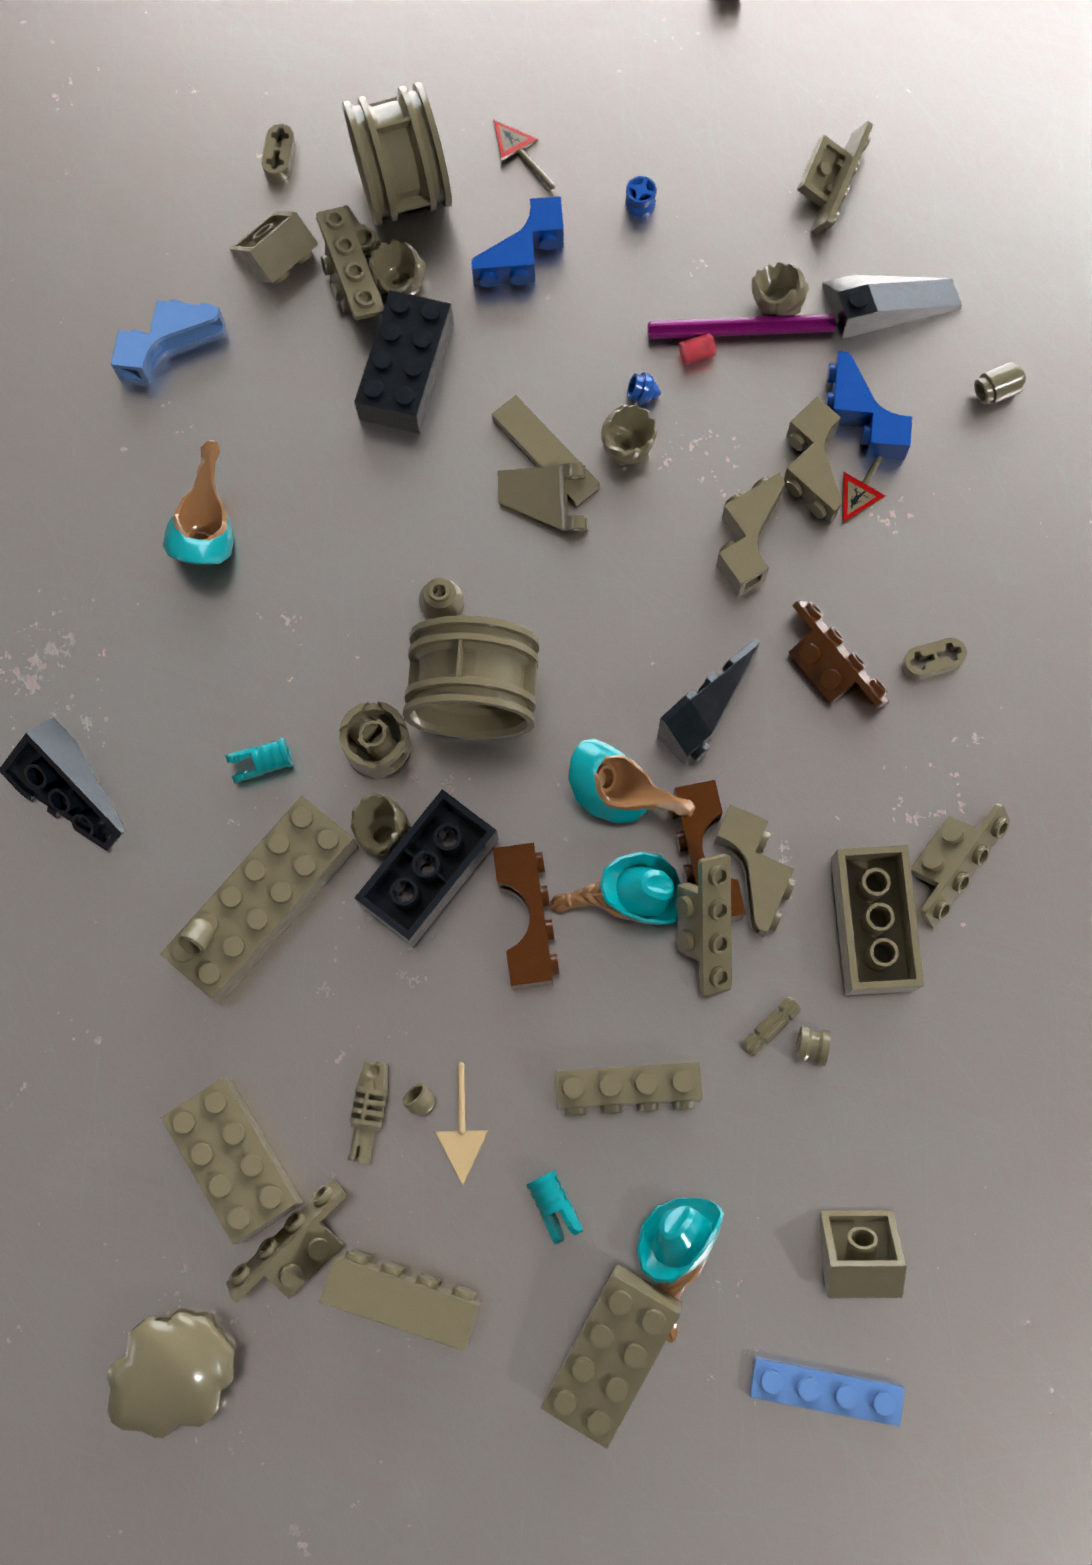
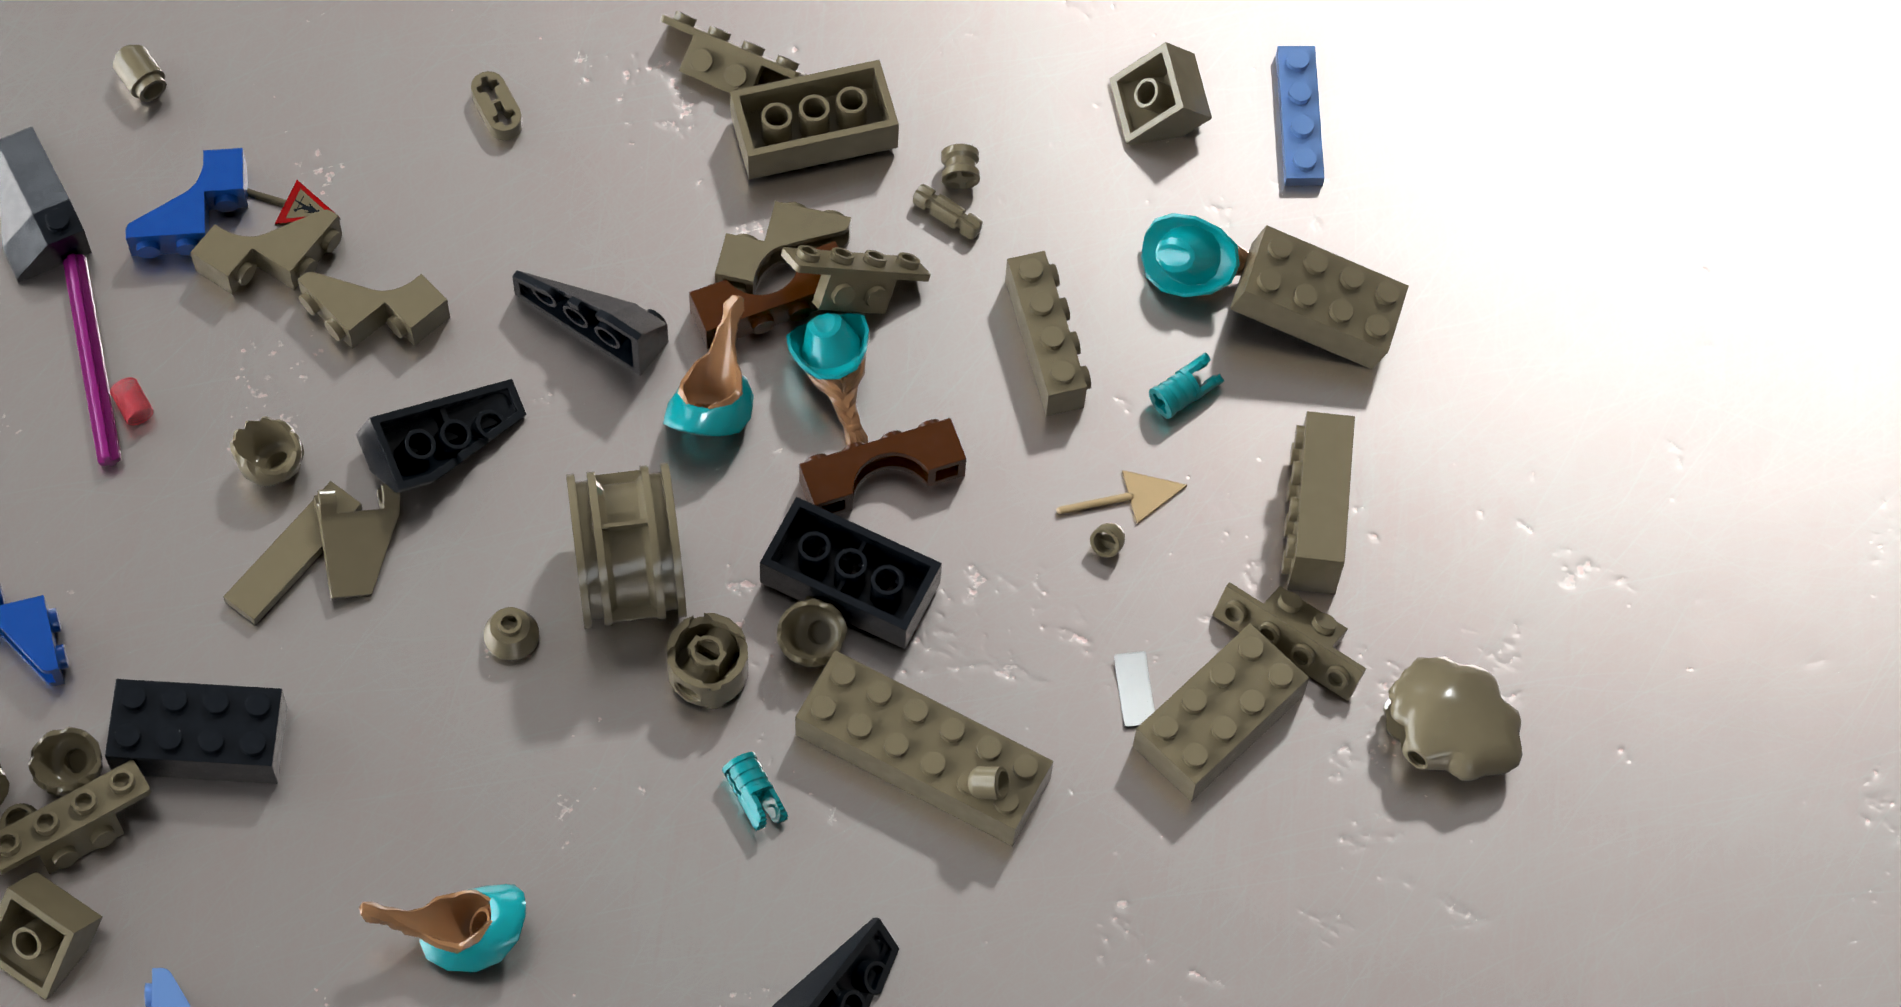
camera: 110 degrees left, 10 degrees down
dark tan hinge [348,1060,388,1163] -> none
blue plate [627,372,661,405] -> none
dark tan hair [752,262,809,316] -> none
reddish brown bracket [788,601,890,707] -> none
none -> black wedge [356,379,526,493]
none -> white sticker [1114,651,1155,727]

